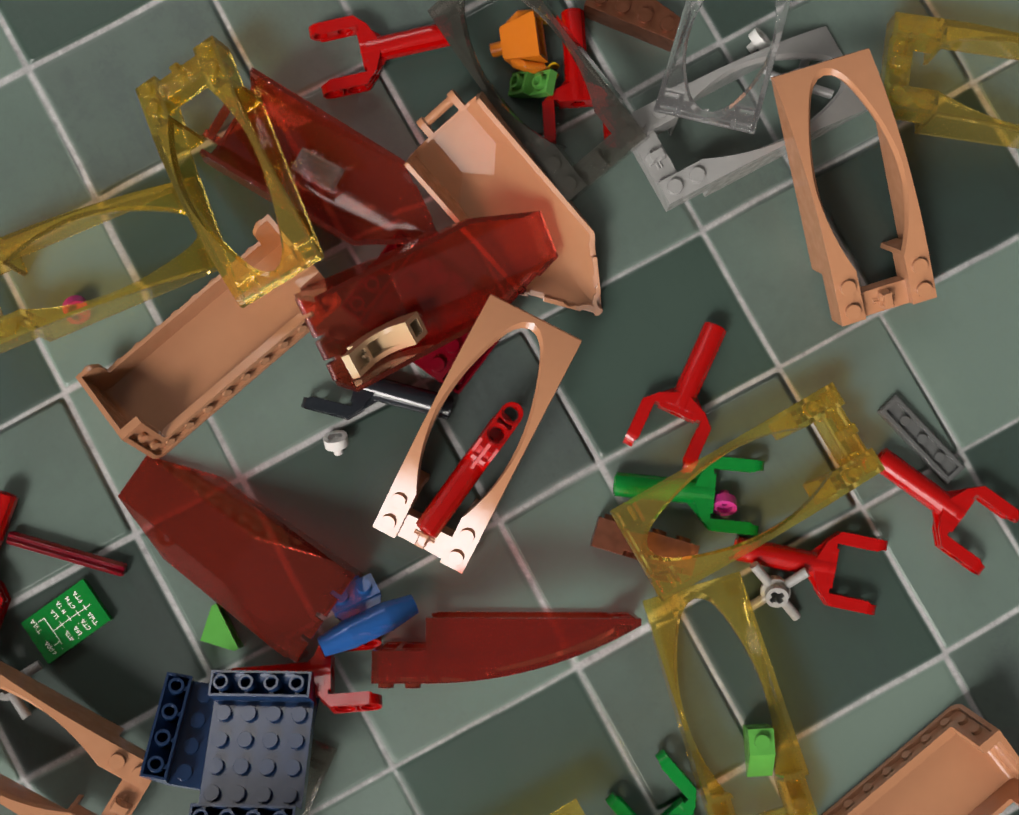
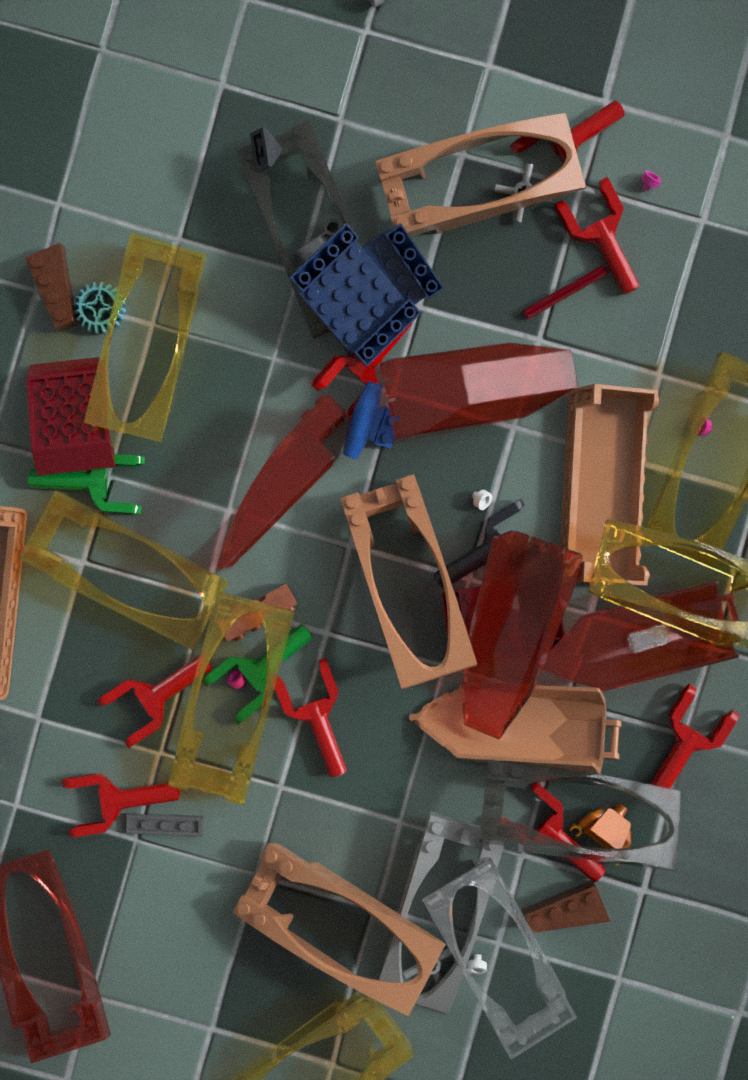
camera: 135 degrees right, 5 degrees up
green tile [21,579,113,664] -> none
bright green slope [200,602,244,651] -> none
tan arch [341,311,428,379] -> none
red piece [416,402,523,538] -> none
bright green slope [508,69,558,98] -> none
light grey bar [741,561,810,621] -> none
bright green slope [743,723,776,777] -> none

